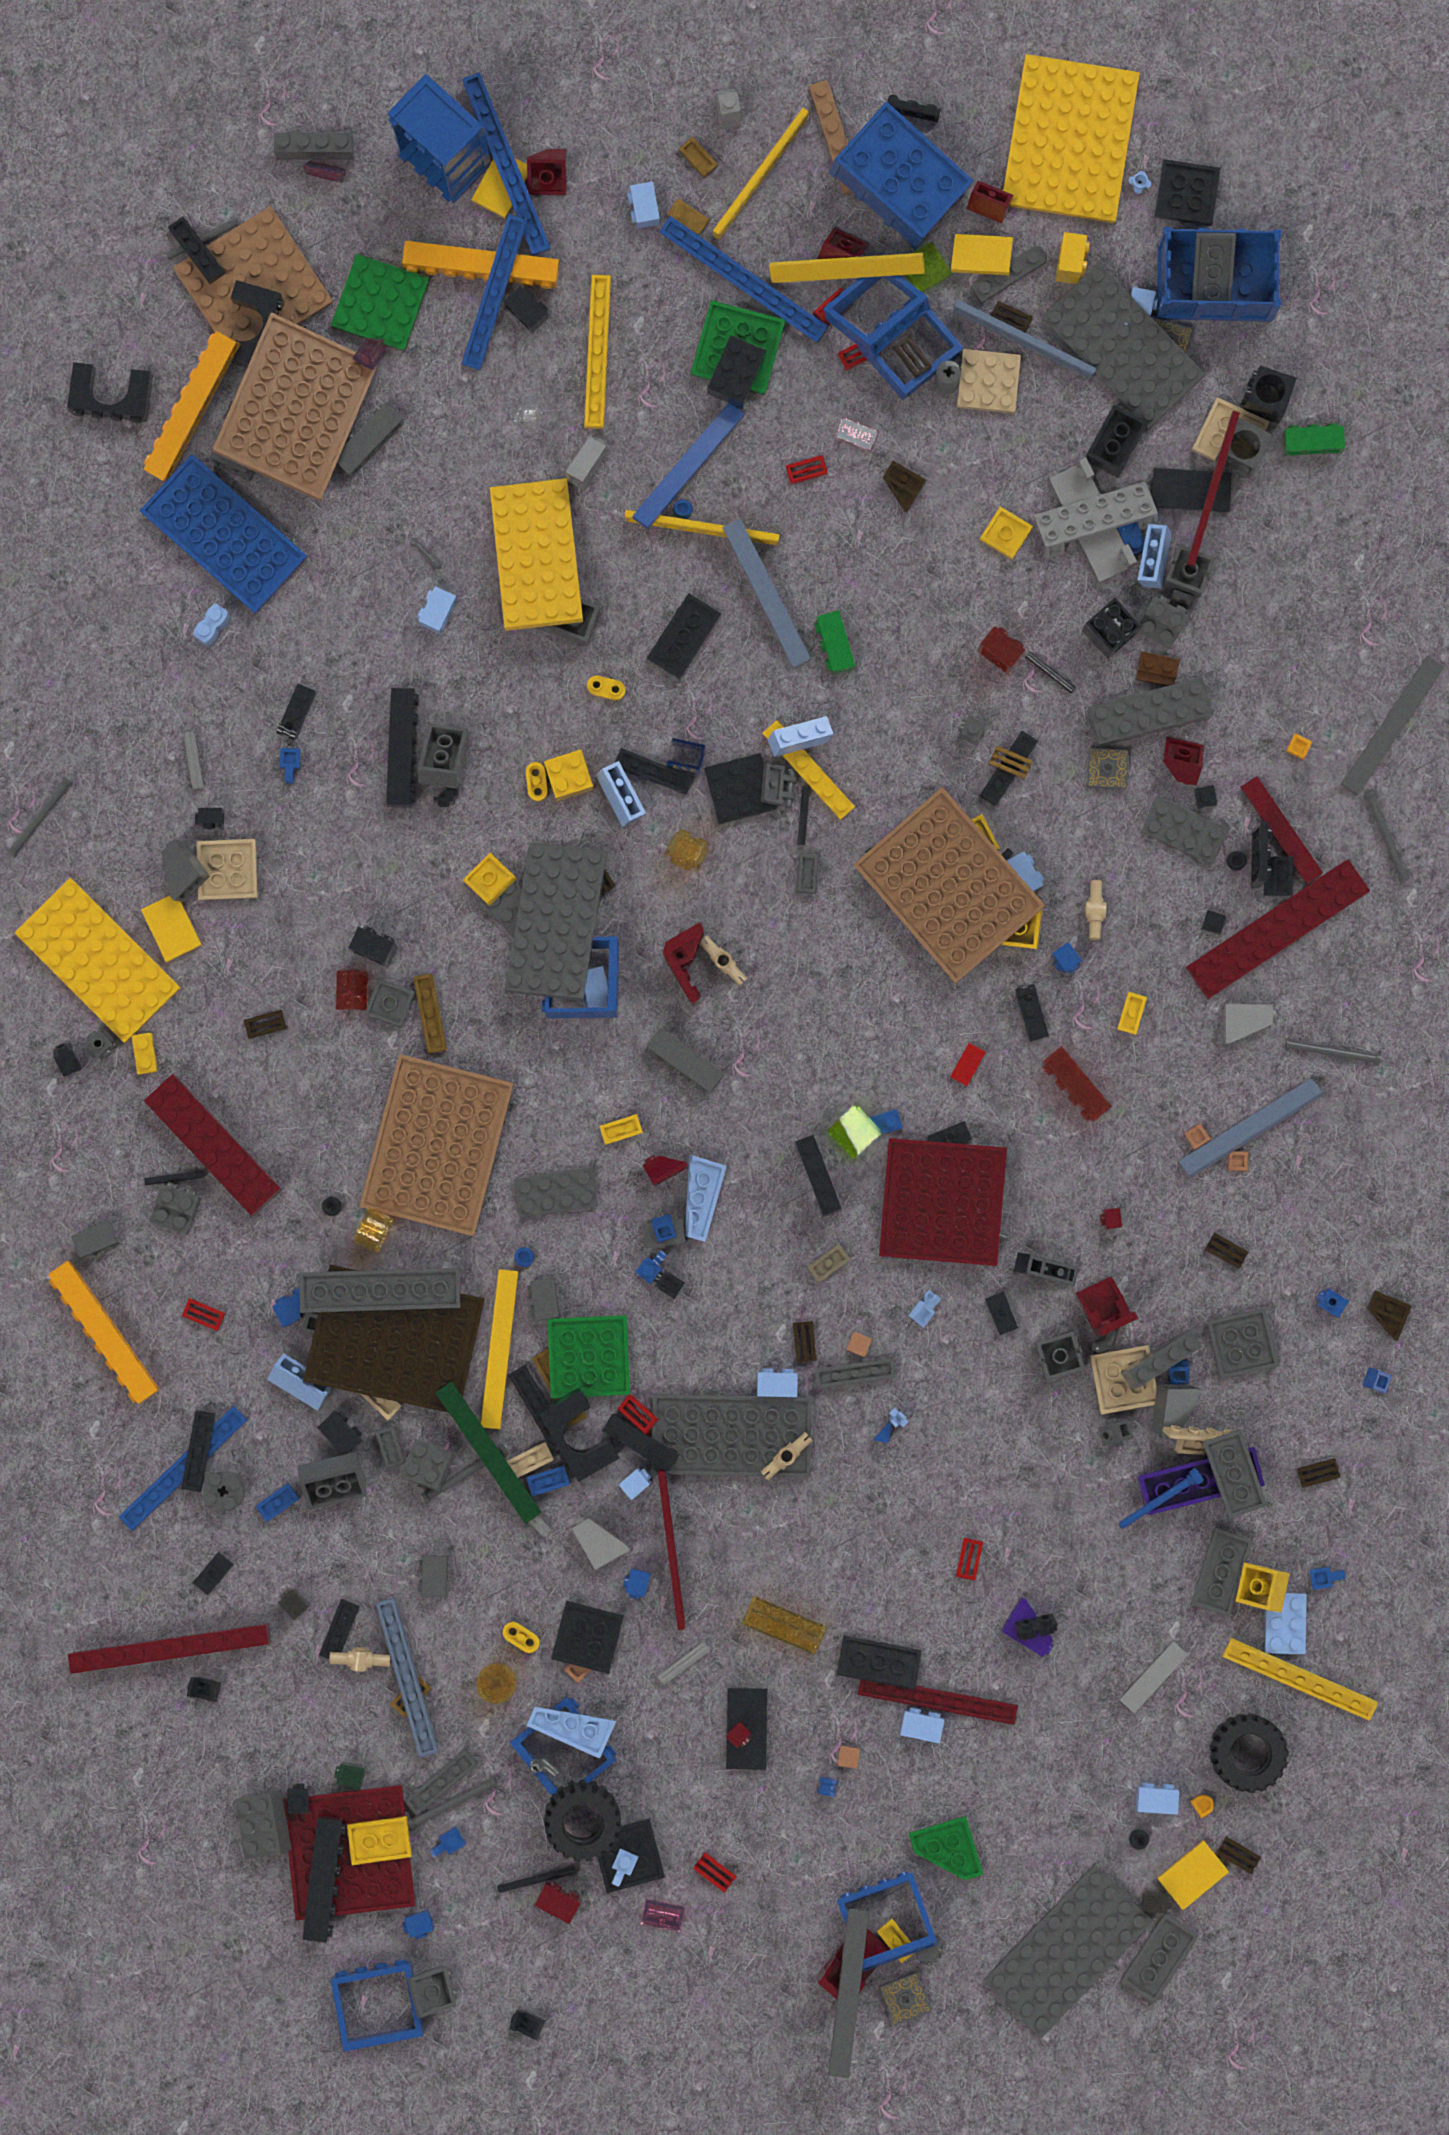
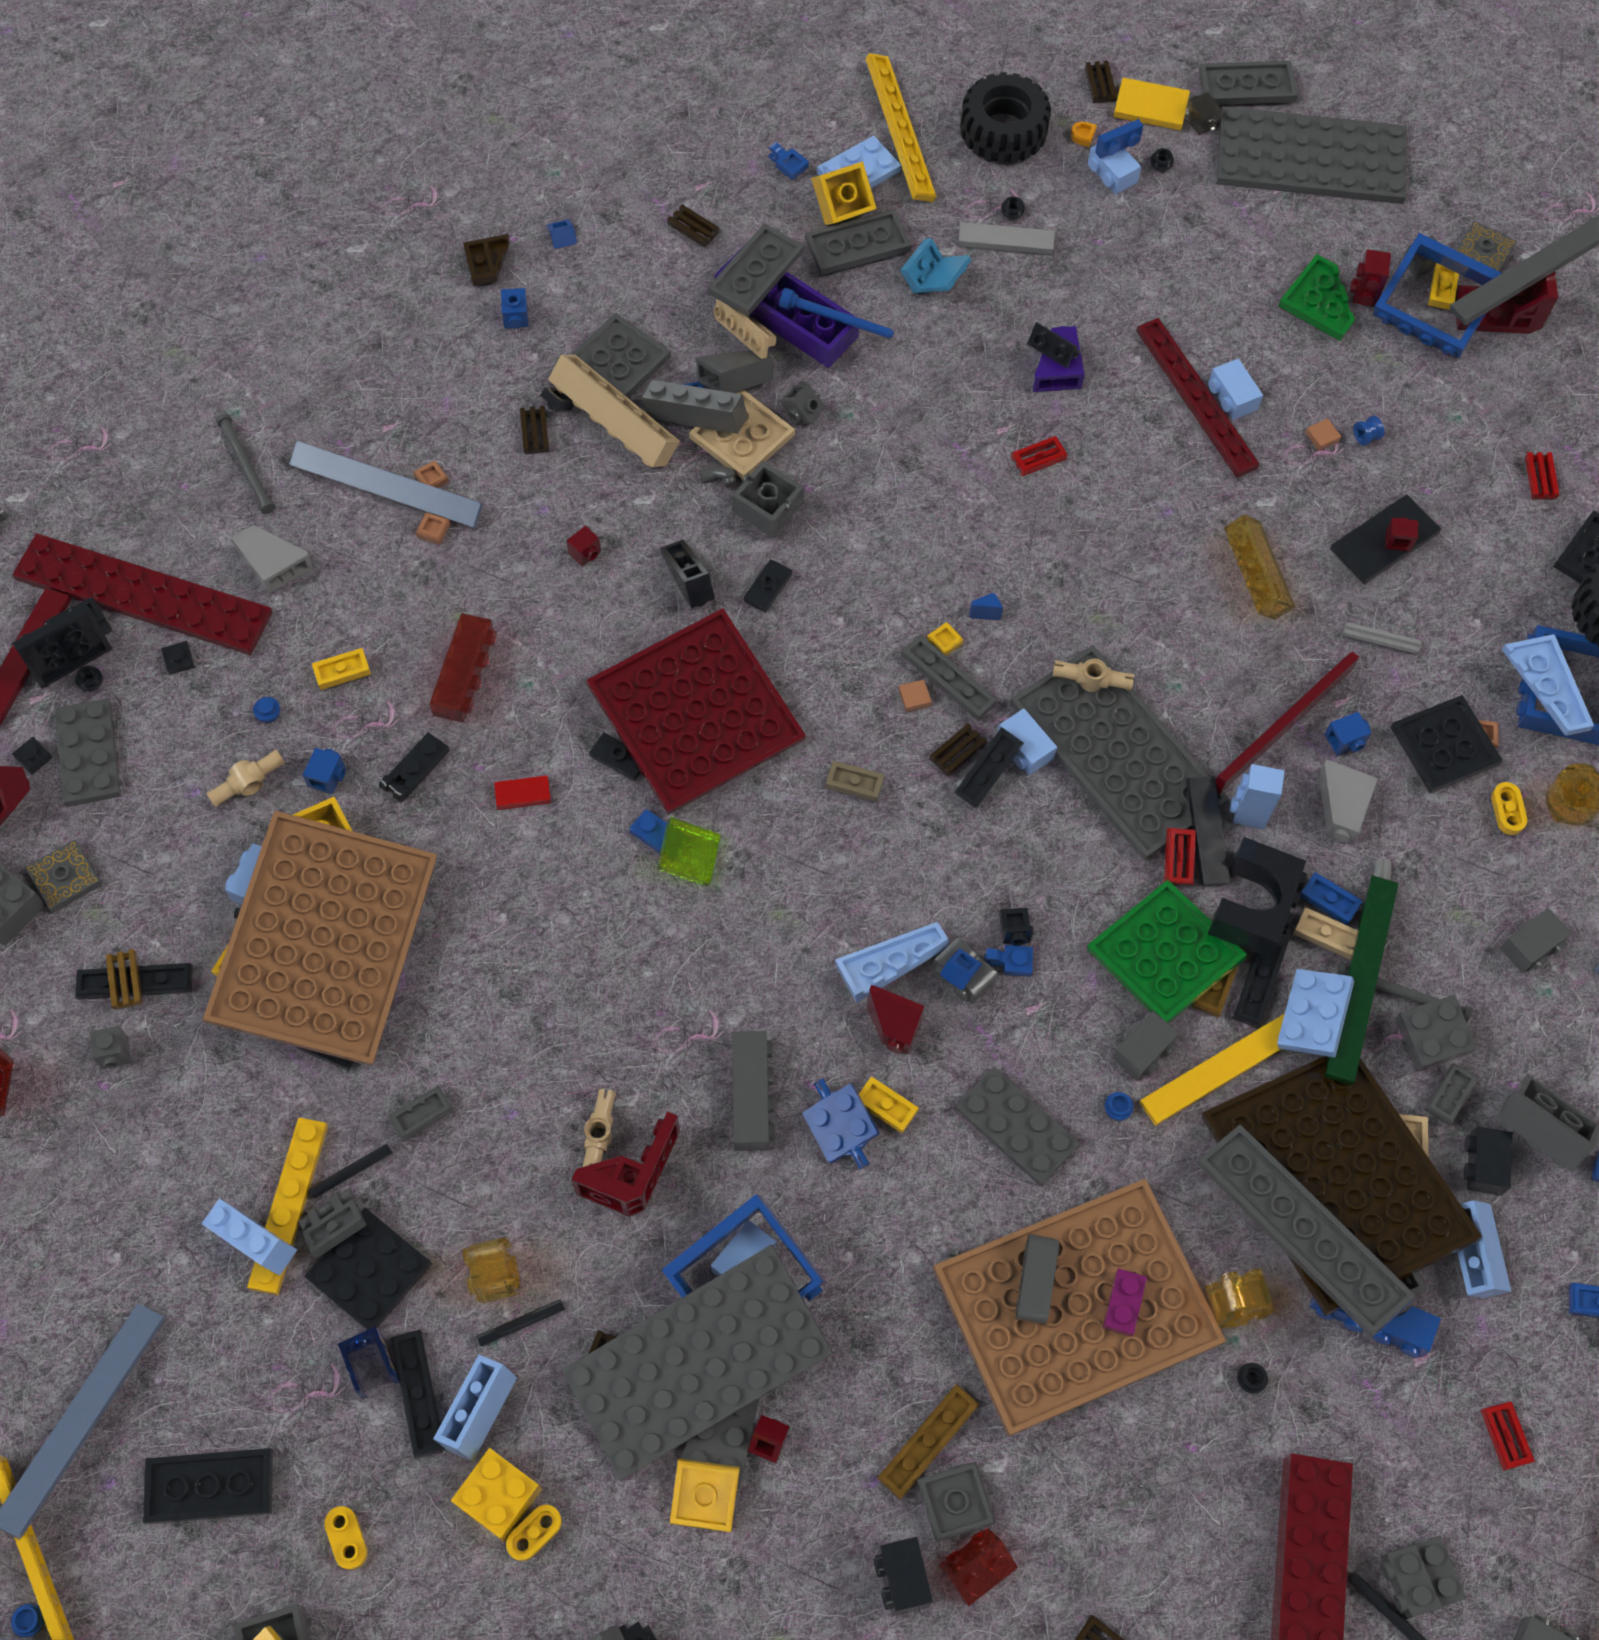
camera: 130 degrees left, 20 degrees down
black arch [794,1135,842,1218] -> none
green brick [814,610,856,676] -> none
black tile [836,1635,922,1690] -> none
light blue plate [889,1408,908,1427] -> none
light blue plate [908,1290,941,1328] -> none
dark red bracket [1075,1276,1138,1336] -> none
none -> blue plate [253,697,281,723]
none -> black bar [477,1299,565,1347]
none -> black plate [540,387,574,411]
none -> tan brick [548,354,680,468]
none -> dark red plate [748,1414,790,1463]
none -> plate [802,1078,880,1170]
none -> dark azure bracket [900,238,971,293]
none -> yellow tile [927,622,964,656]
none -> black plate [954,727,1024,809]
none -> black plate [1001,196,1025,219]
none -> dark grey beam [1015,1234,1059,1325]
none -> blue plate [1095,119,1144,159]
none -> magenta plate [1102,1268,1147,1337]
none -> light blue plate [1277,969,1354,1057]
none -> dark red brick [1350,249,1391,307]

